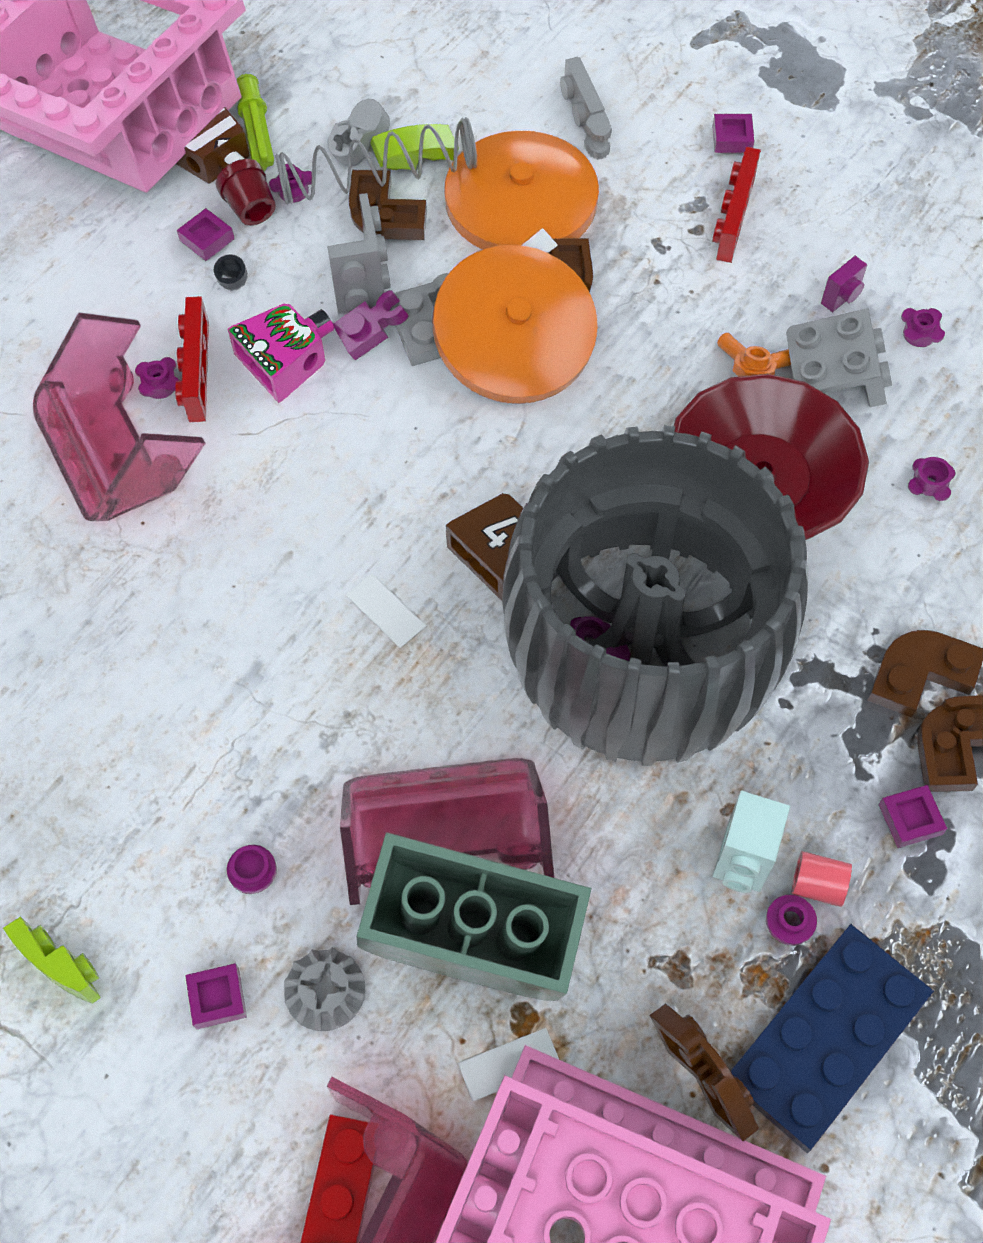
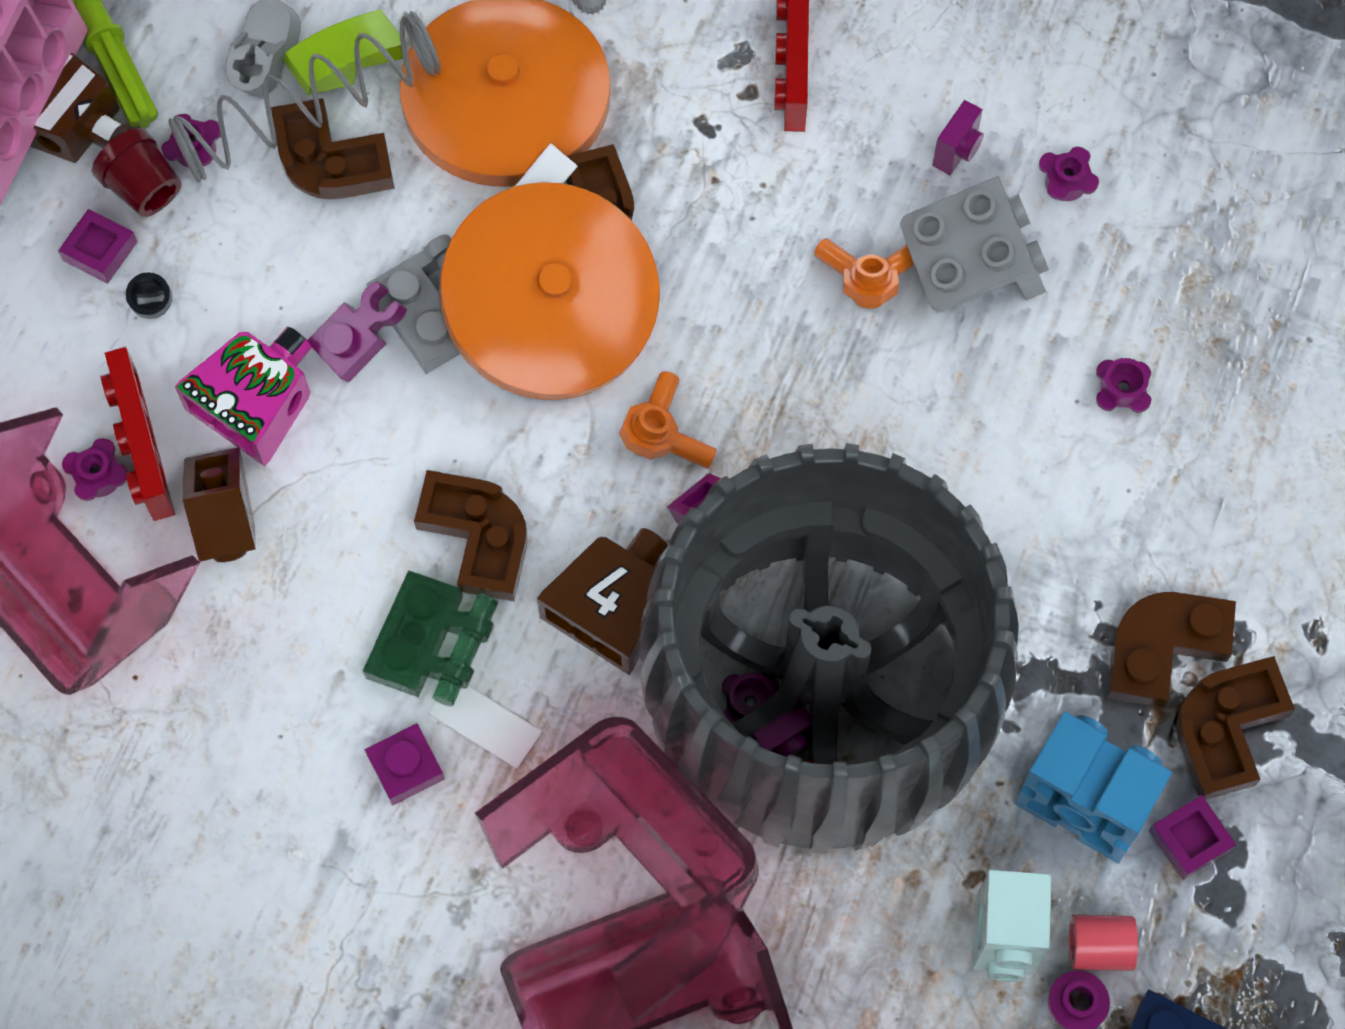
camera: 15 degrees left, 5 degrees up
light grey bracket [327,193,391,313] -> none
dark red dish [673,374,869,540] -> none
none -> reddish brown slope [182,447,256,563]
none -> clear green plate [363,570,498,707]
none -> magenta plate [364,723,445,806]
none -> reddish brown plate [414,470,528,602]
none -> clear pink windscreen [475,717,759,1023]
none -> orange piece [619,371,717,469]
none -> dark azure brick [1015,711,1173,864]

